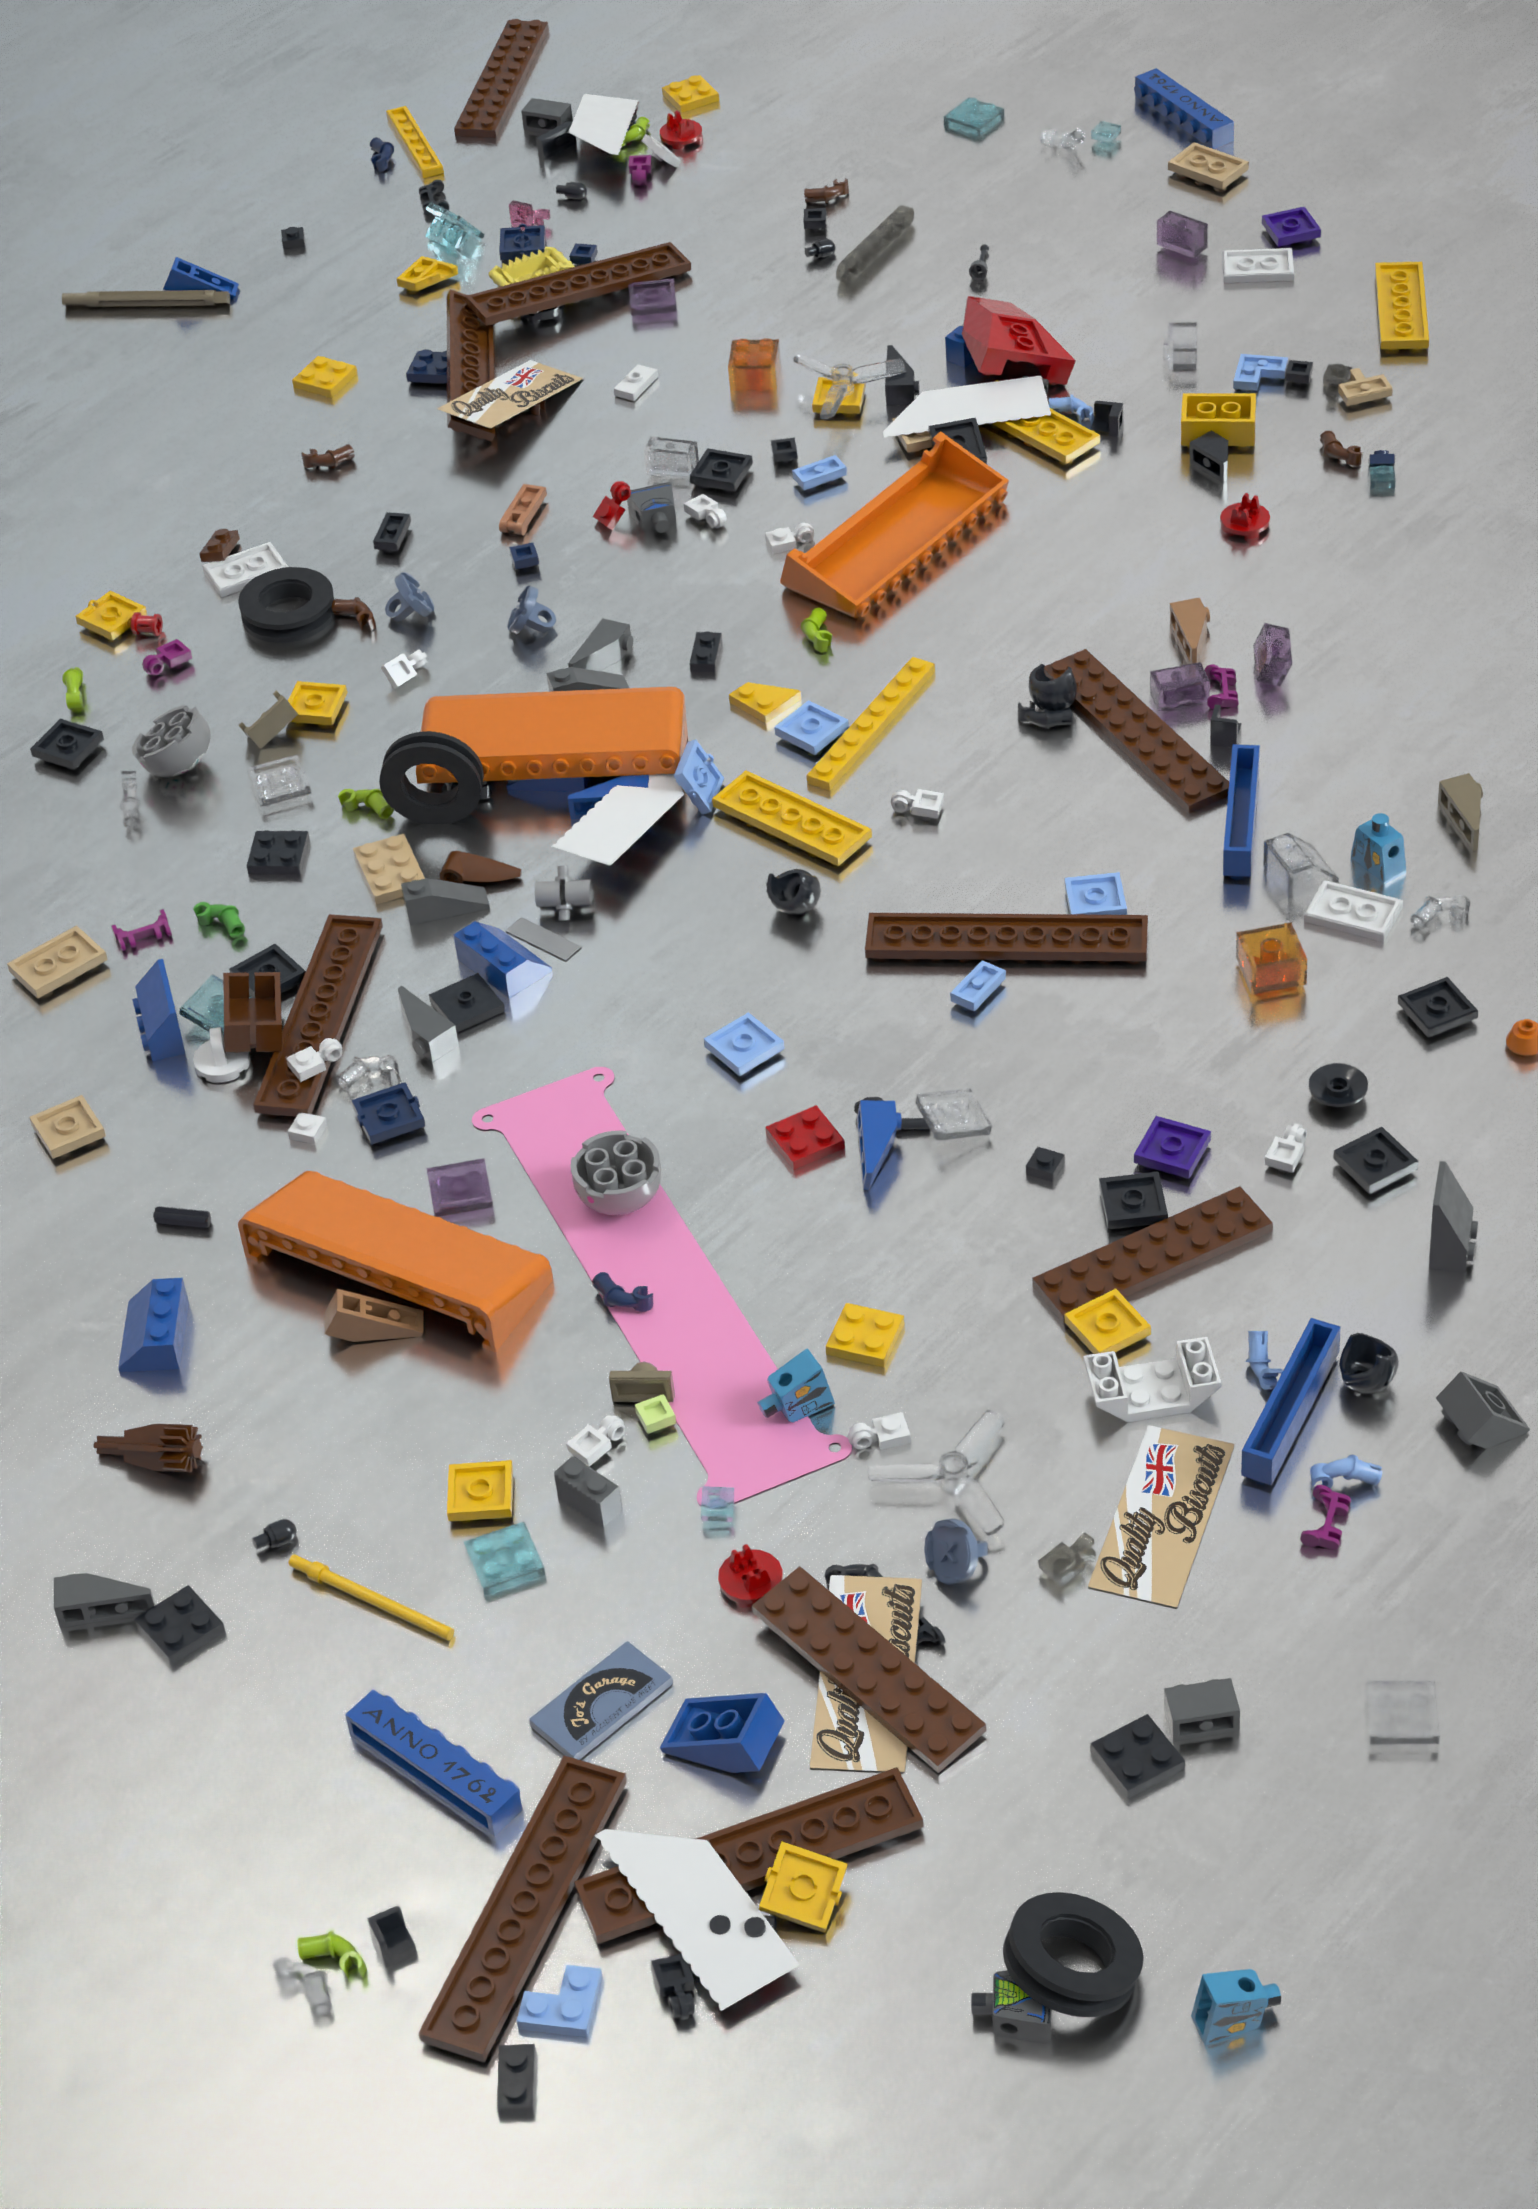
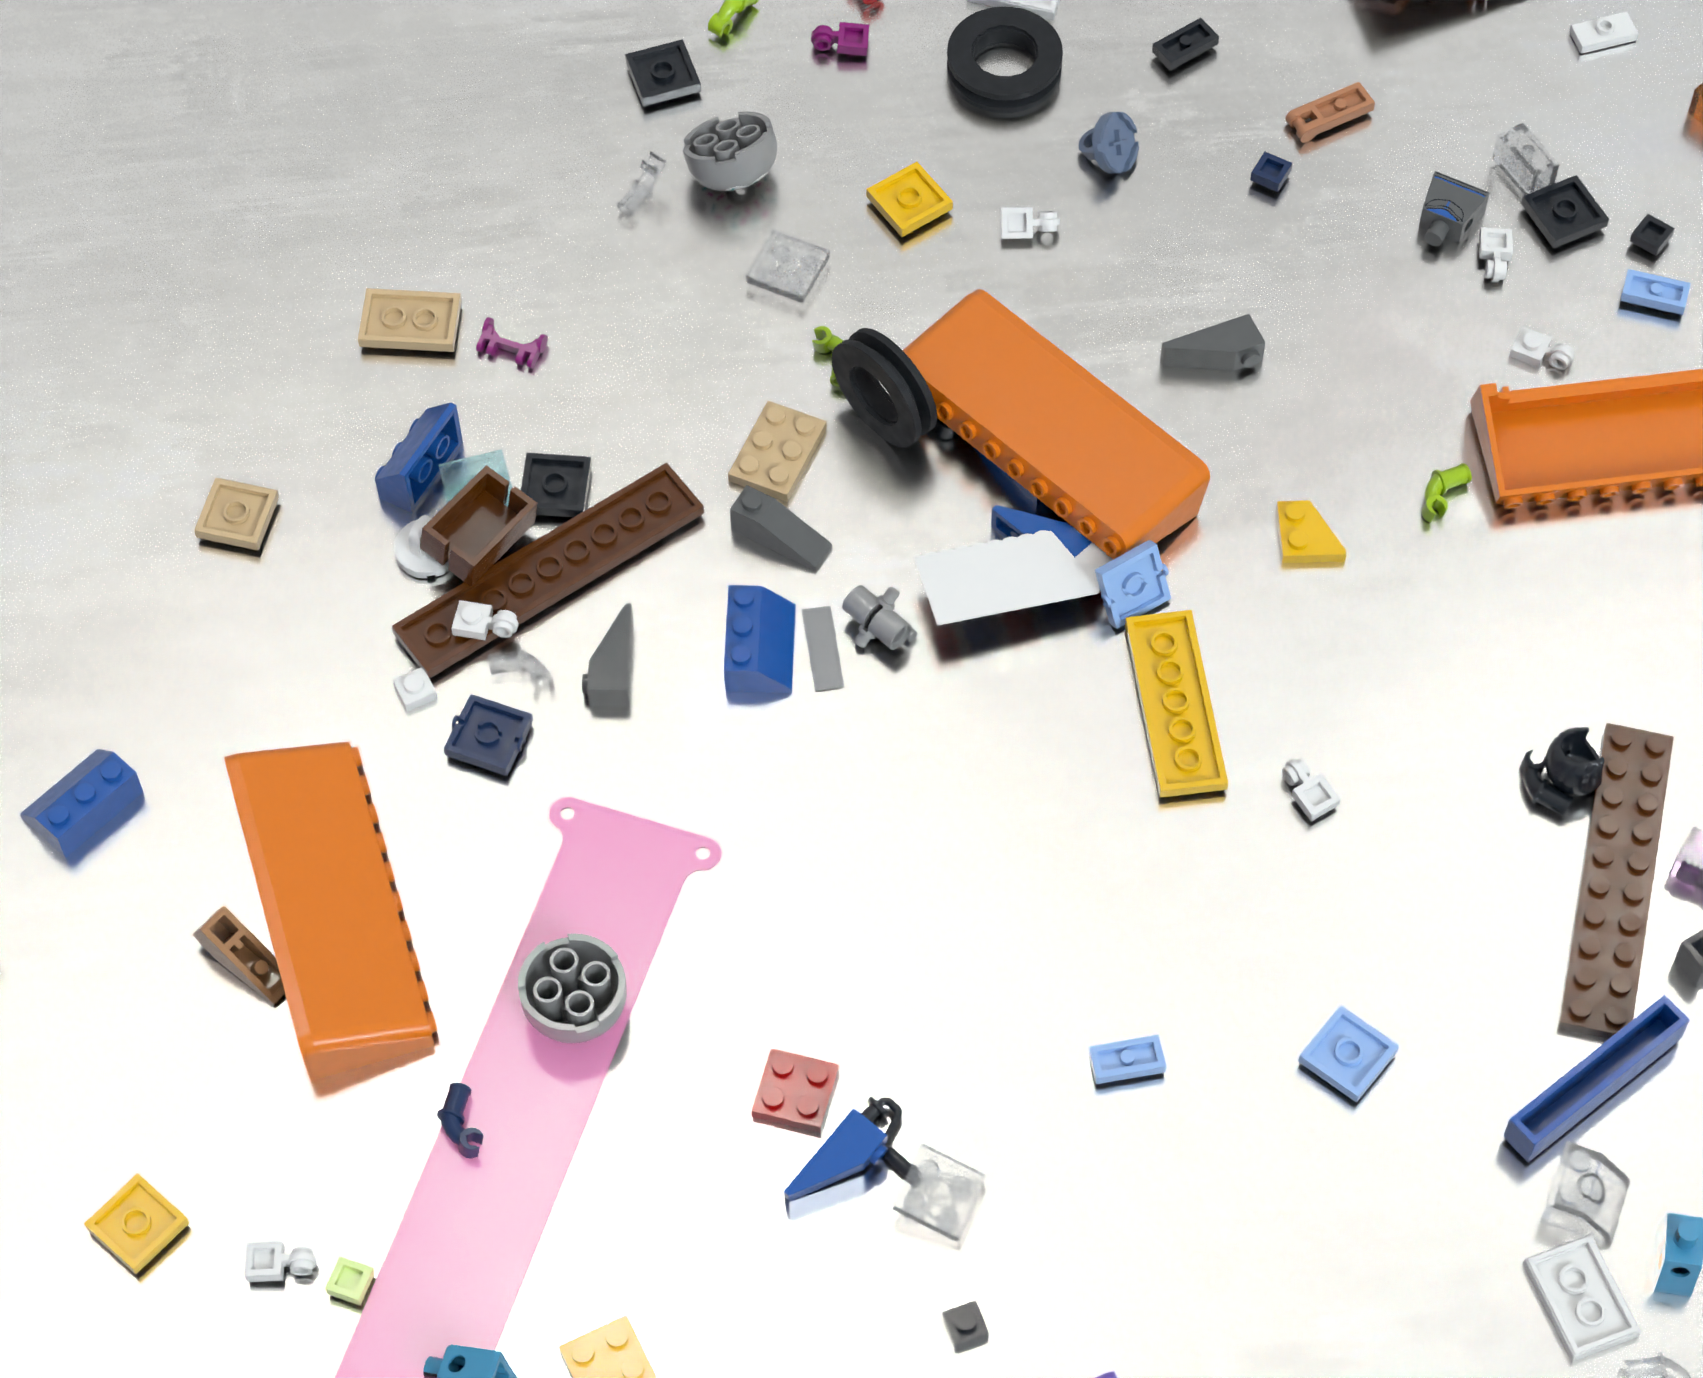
camera: 40 degrees right, 15 degrees up
black axle [153,1206,211,1229] -> none
bright green piece [193,902,246,938] -> none
dark tan hinge [238,690,298,749] -> none
black plate [246,830,310,874] -> none
reddish brown piece [332,597,376,631] -> none
clear purple plate [426,1158,493,1217] -> none
black plate [429,973,505,1033] -> none
reddish brown piece [440,851,522,884] -> none
clear light blue plate [464,1521,546,1596] -> none
sand blue tile [507,585,556,634] -> none
dark grey slope [546,667,629,692] -> none
dark grey brick [554,1457,623,1528] -> none
red plate [592,481,631,530] -> none
dark tan tile [609,1361,675,1402] -> none
black plate [689,631,722,672] -> none
light blue plate [704,1012,784,1076] -> none
black piece [766,869,821,916] -> none
light blue plate [774,700,849,755] -> none
yellow plate [806,657,935,791] -> none
reddish brown plate [865,913,1148,961] -> none
clear orange brick [1236,922,1308,995] -> none

